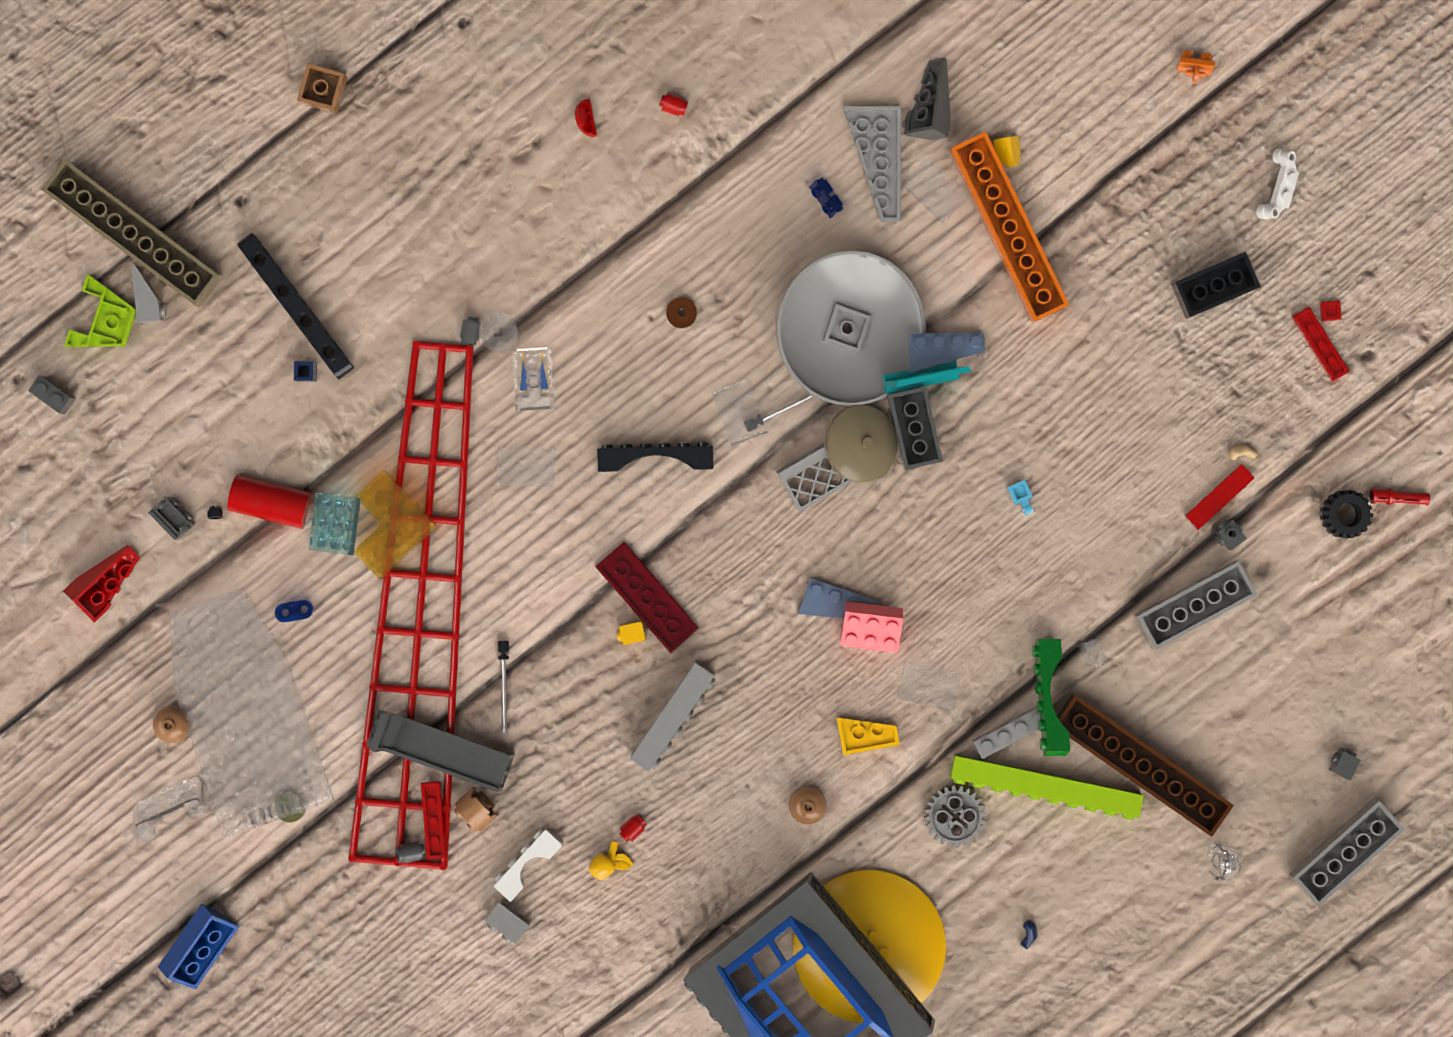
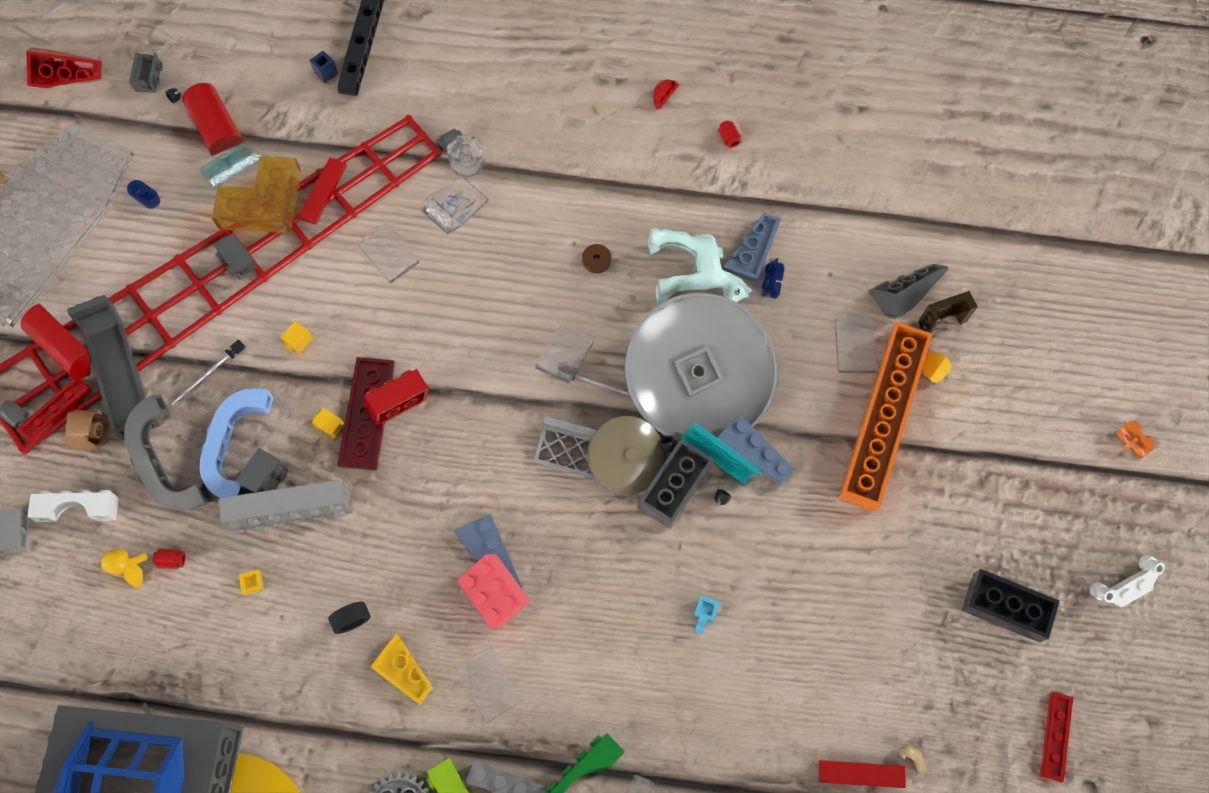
camera: 40 degrees right, 20 degrees down
black arch [597,442,713,472] -> none
medium nougat cylinder [789,786,827,824] -> none
light grey wing [843,106,901,222] -> none
red tile [1320,300,1342,322] -> none
none -> red brick [20,303,91,380]
none -> dark grey arch [124,395,213,510]
none -> light blue arch [200,389,273,498]
none -> dark grey hinge [214,233,258,280]
none -> dark grey brick [236,448,288,494]
none -> yellow plate [238,569,264,595]
none -> yellow brick [280,321,314,355]
none -> red tile [298,157,347,225]
none -> black tyre [328,601,371,634]
none -> red brick [364,369,429,427]
none -> light aqua animal [648,228,752,304]
none -> black hinge [659,435,676,453]
none -> black hinge [714,489,732,505]
none -> sand blue wing [723,212,781,282]
none -> dark brown panel [919,291,978,333]

